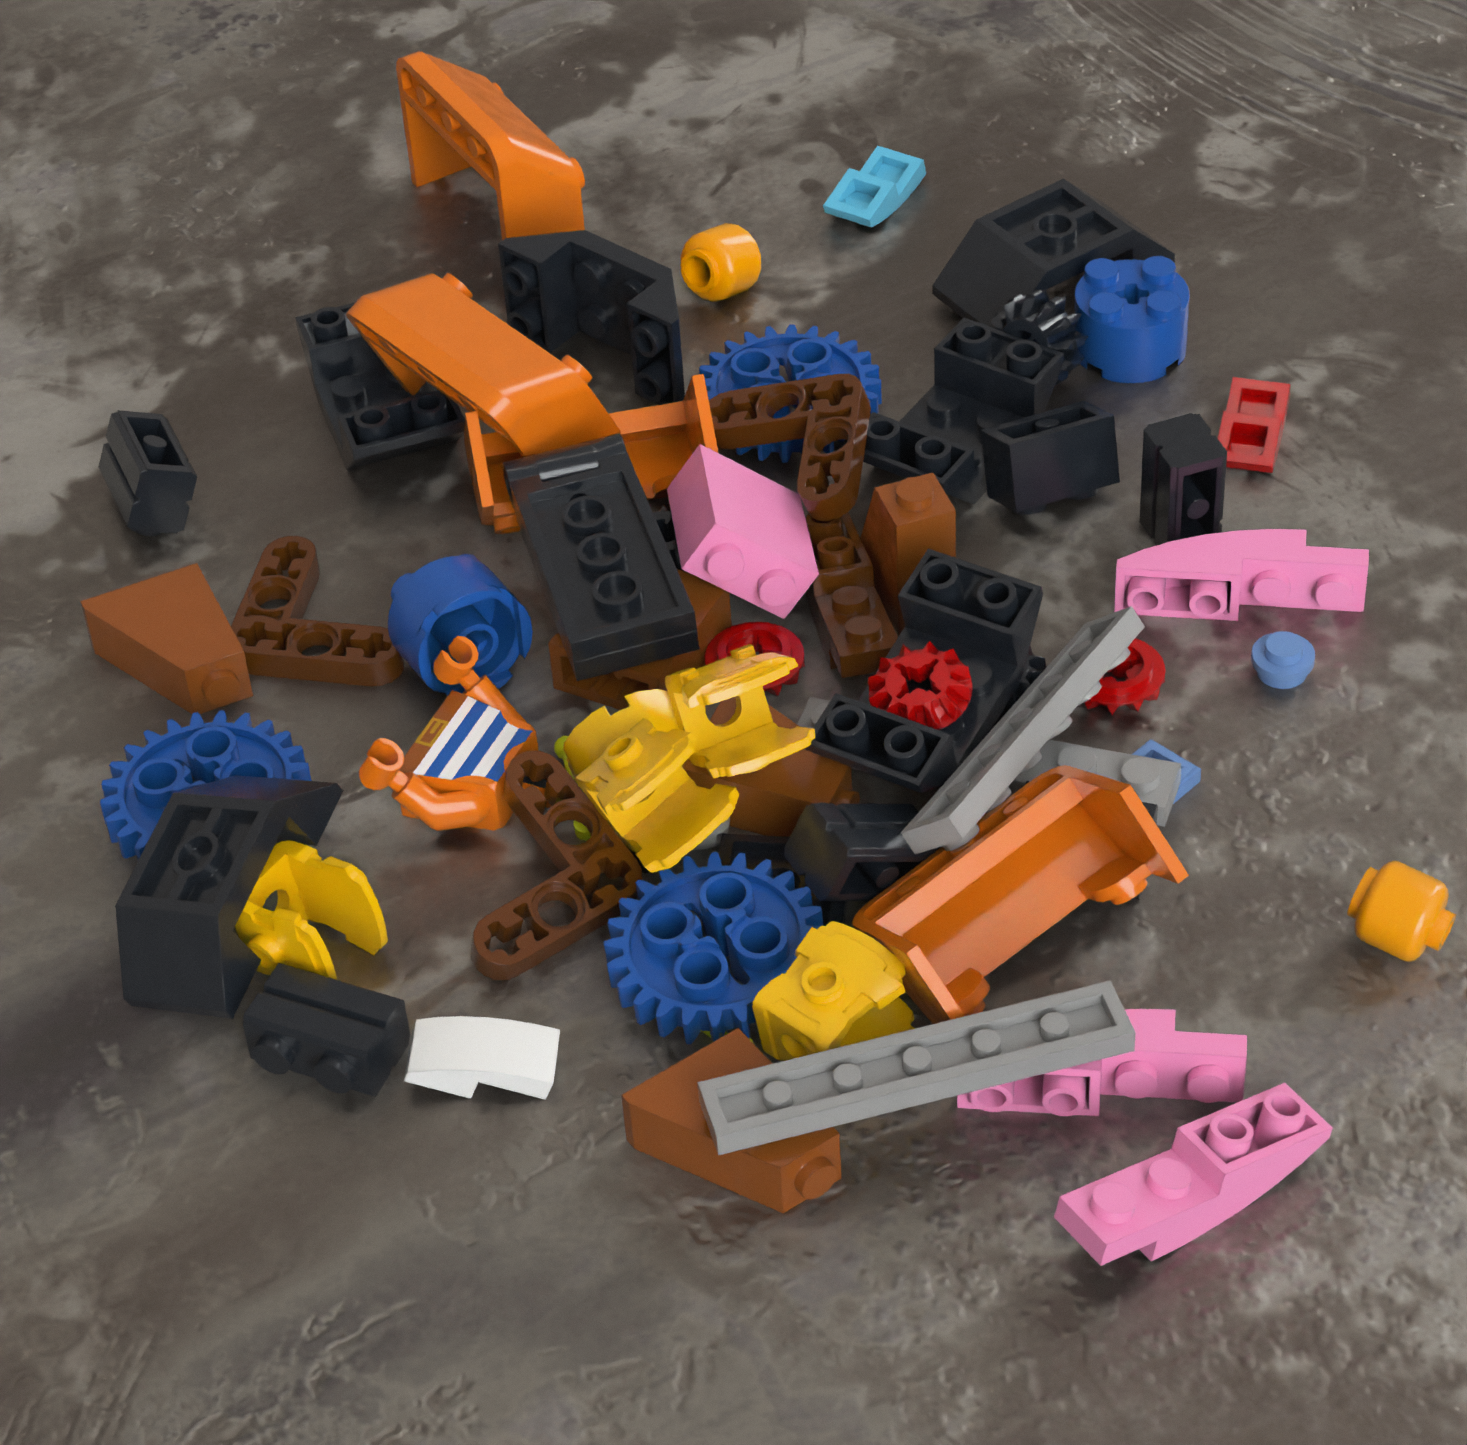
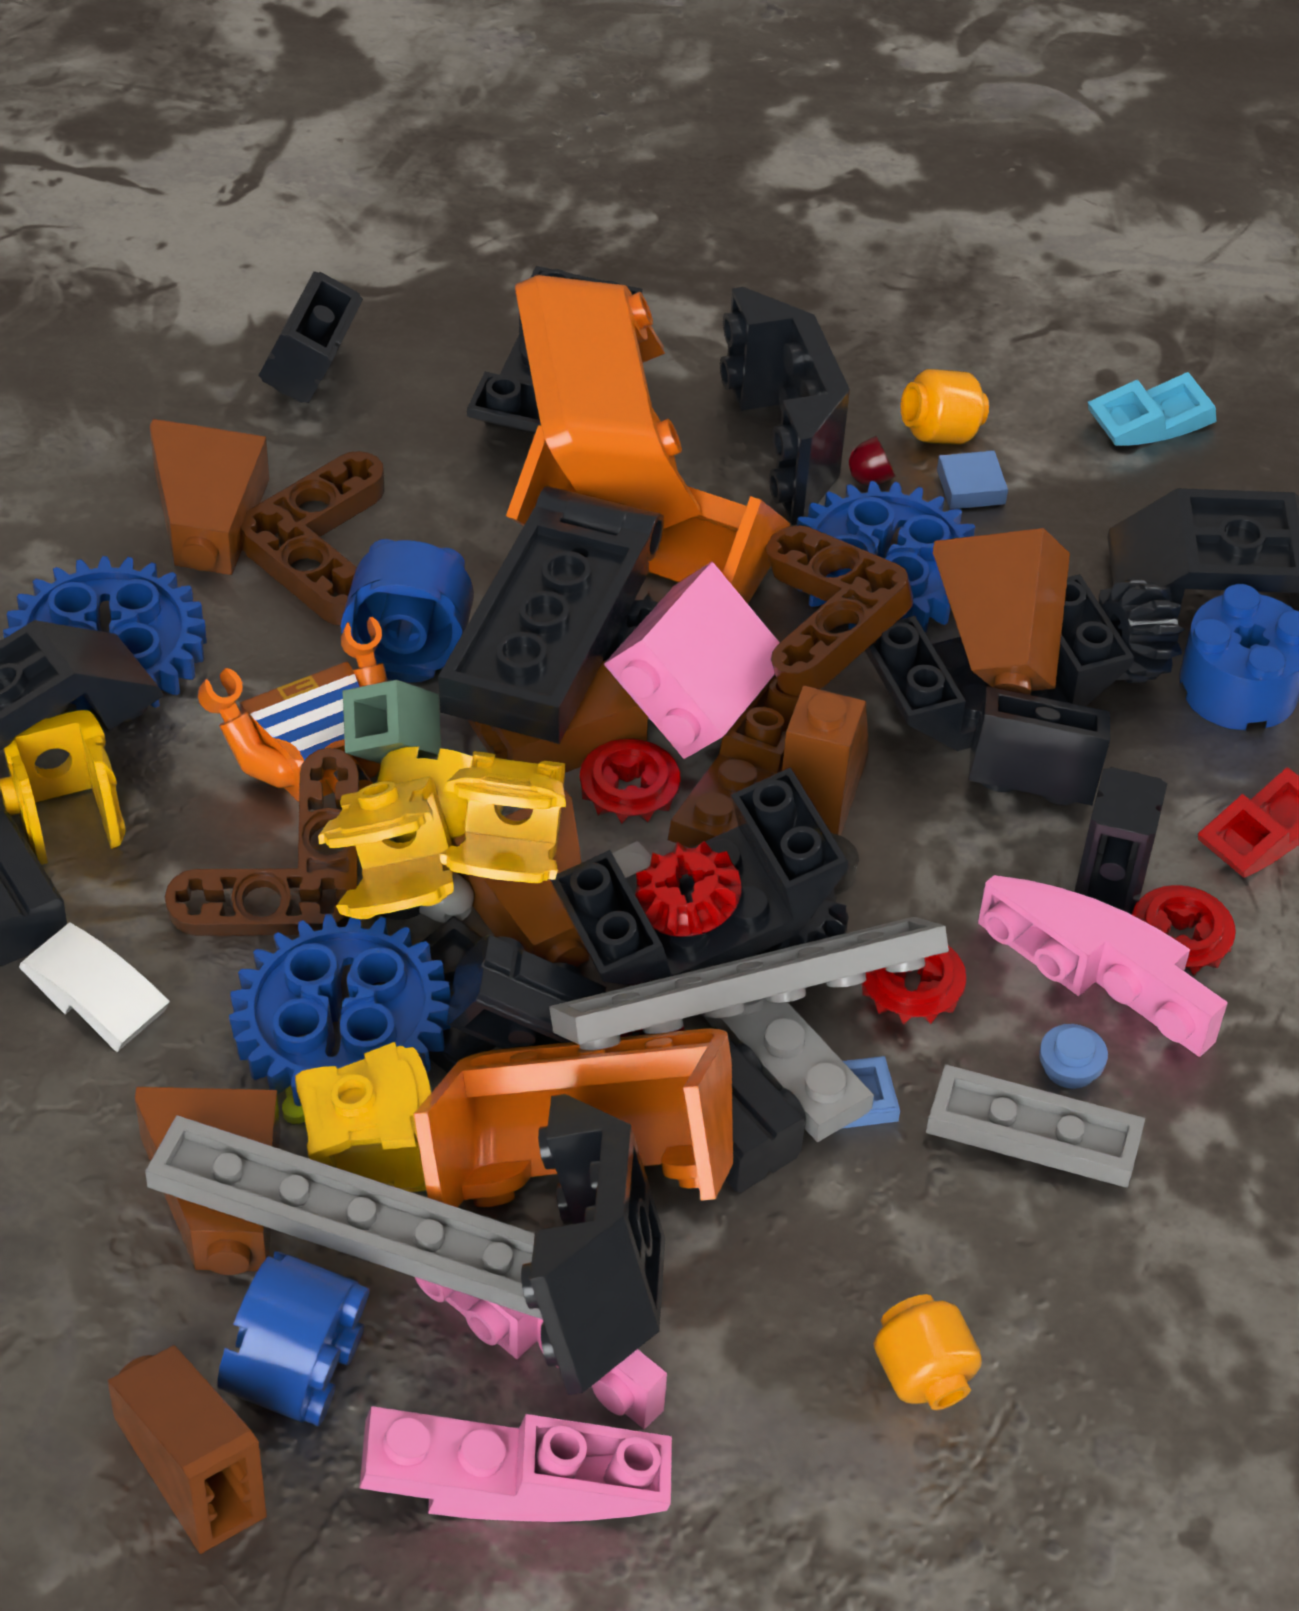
camera: 30 degrees right, 5 degrees up
orange windscreen [396,51,585,240] -> none
none -> dark orange slope [107,1345,267,1554]
none -> blue brick [217,1251,370,1426]
none -> sand green brick [343,680,441,764]
none -> black slope [521,1094,665,1395]
none -> dark red hinge [849,436,896,486]
none -> light grey plate [926,1064,1146,1188]
none -> dark orange slope [933,528,1070,695]
none -> medium blue tile [937,451,1008,509]
none -> red gear [1132,885,1236,976]

